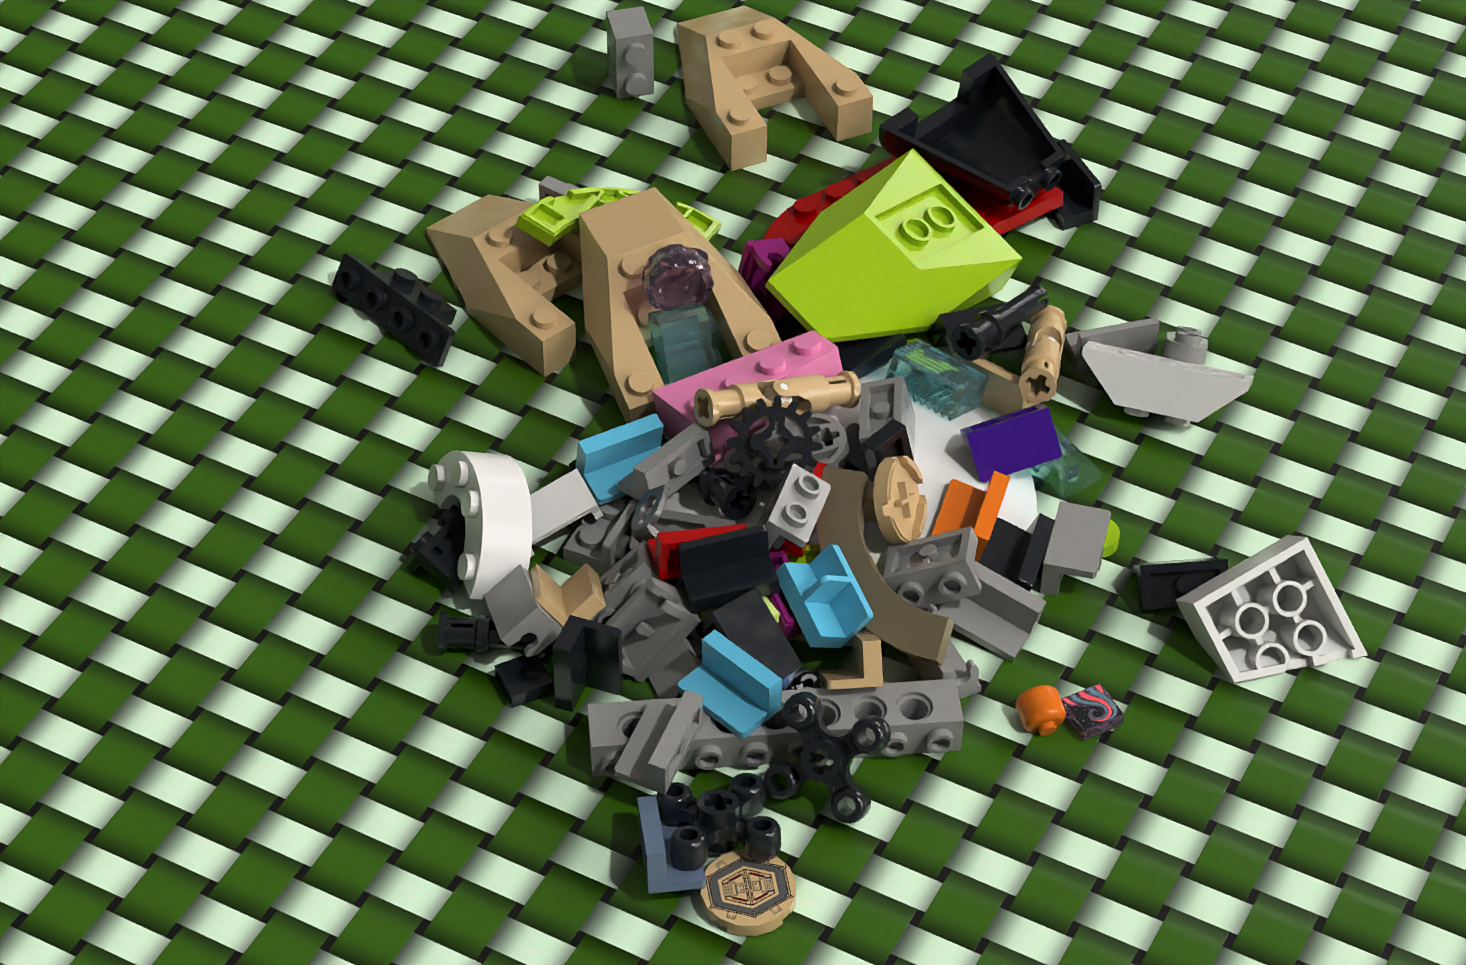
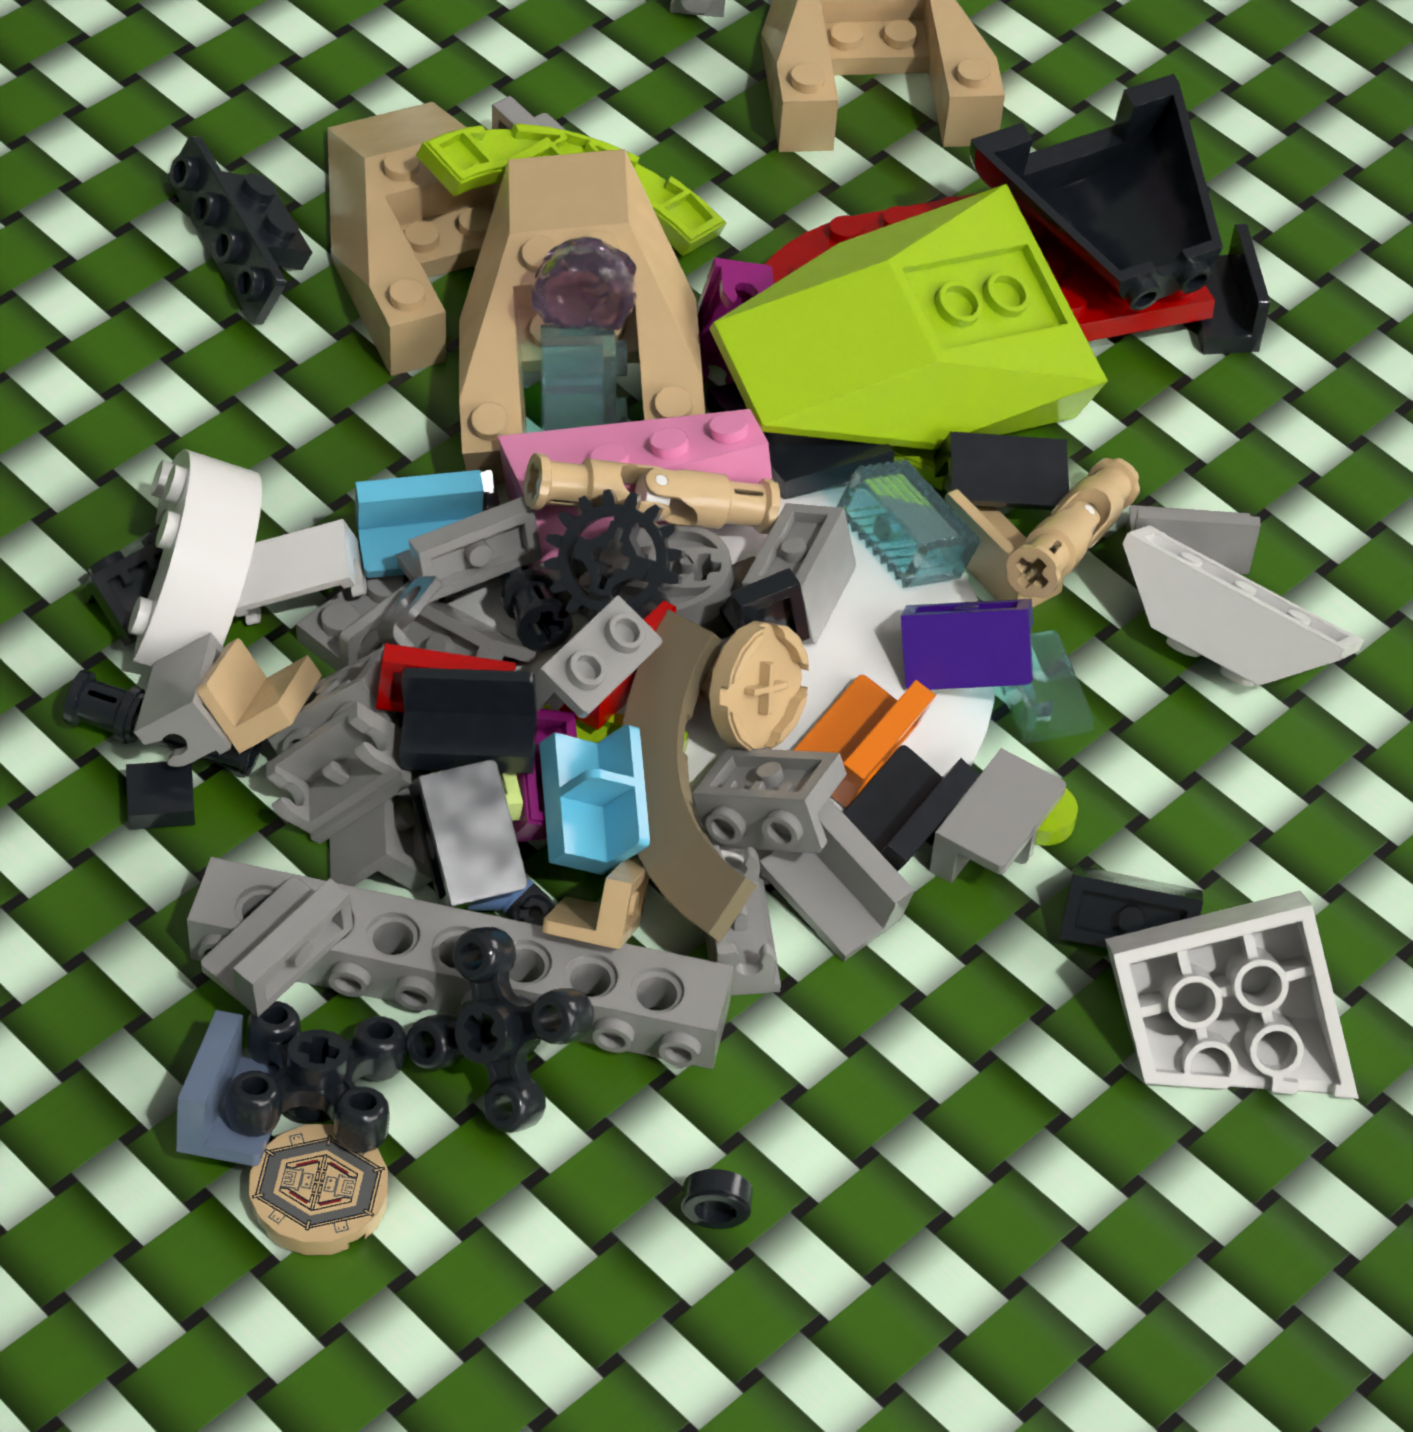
camera: 15 degrees right, 5 degrees up
black panel [552,615,623,712] -> none
medium azure panel [678,630,782,739] -> none
black pin [951,284,1049,361] -> none
orange piece [1015,685,1066,736] -> none
tile [1061,683,1124,741] -> none
light grey plate [1163,326,1208,364] -> none
none -> black tile [681,1169,753,1229]

